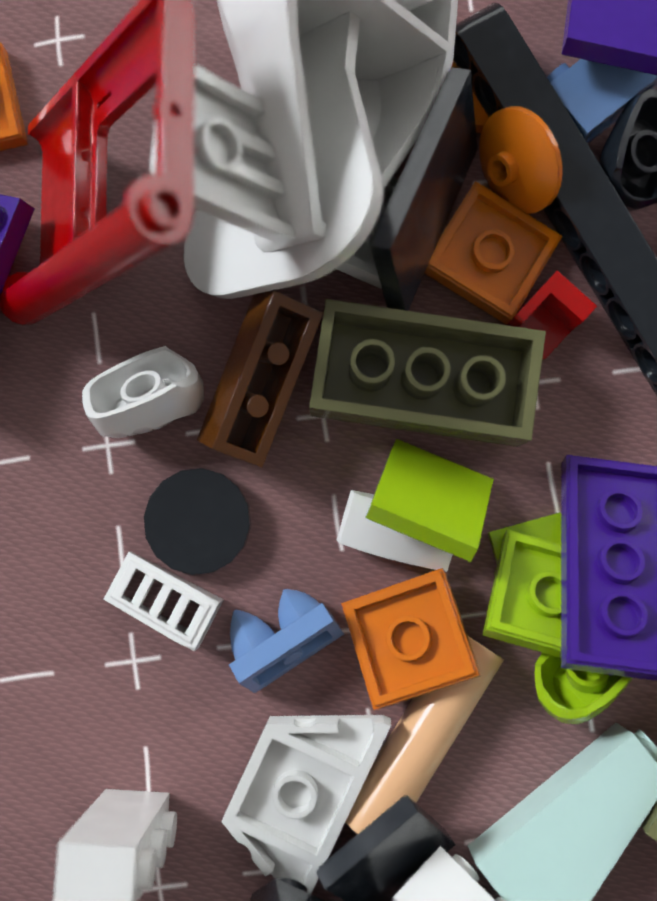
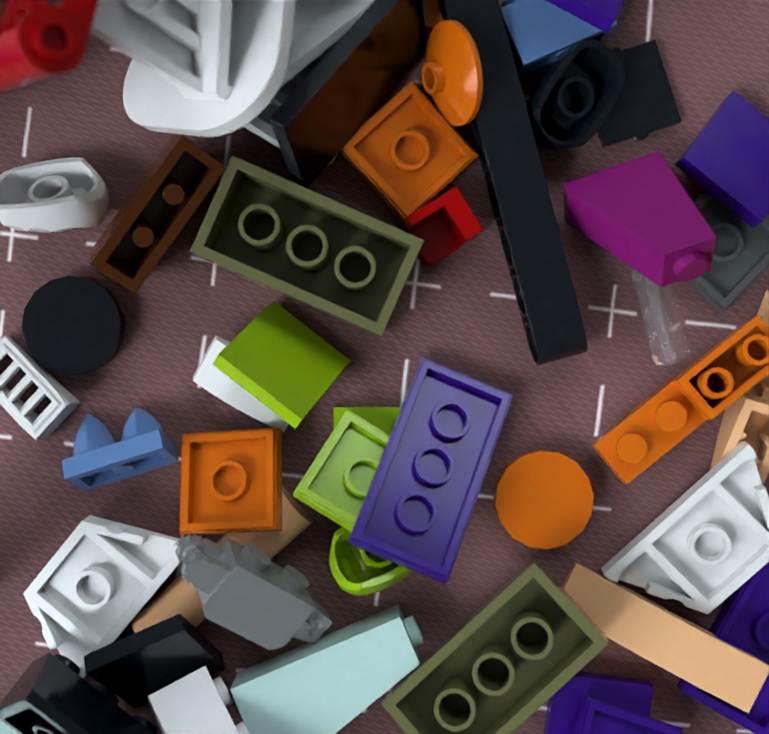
camera: 15 degrees right, 5 degrees up
none -> light grey hinge [175,533,333,650]

